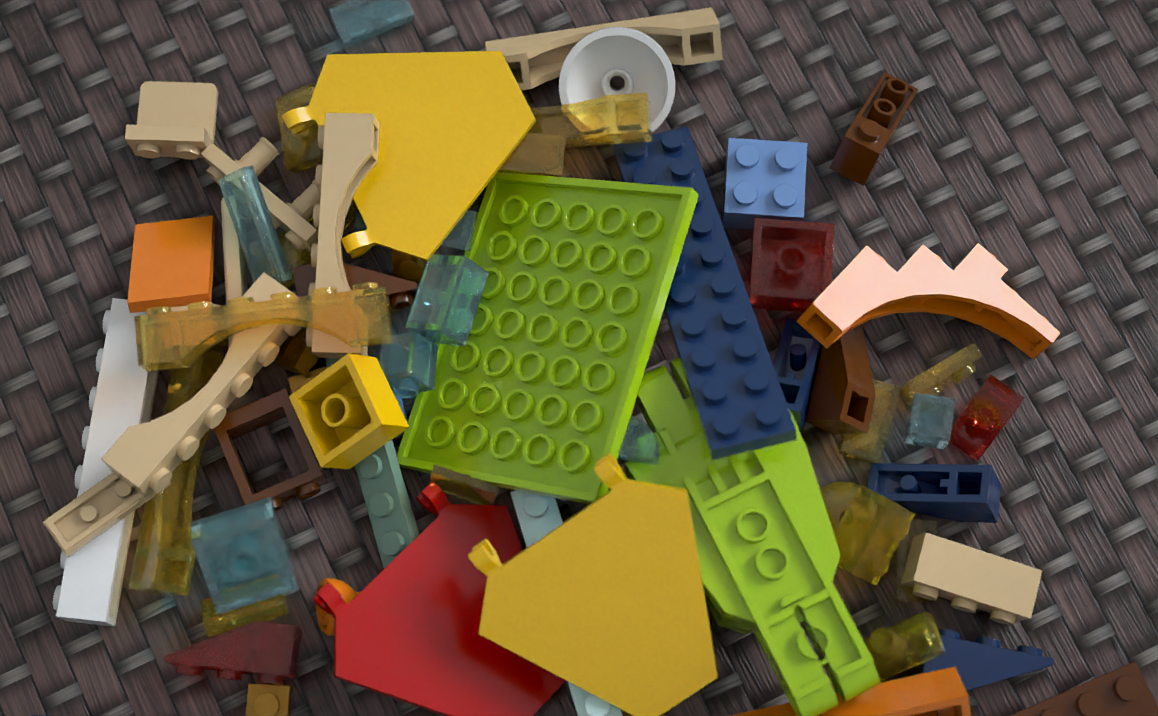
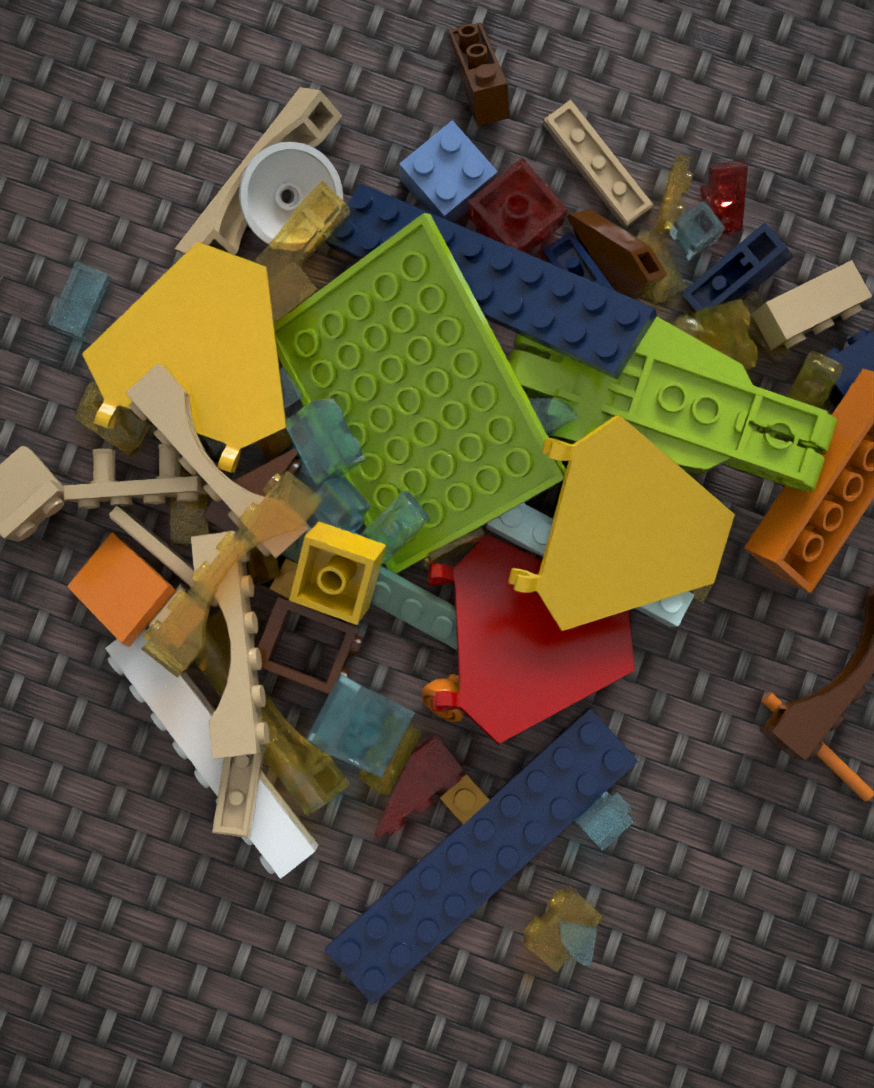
camera: 50 degrees left, 10 degrees up
clear light blue tile [218,165,293,284] -> none
arch [797,243,1060,359] -> none
none -> clear light blue plate [360,491,430,565]
none -> tan tile [543,100,654,229]

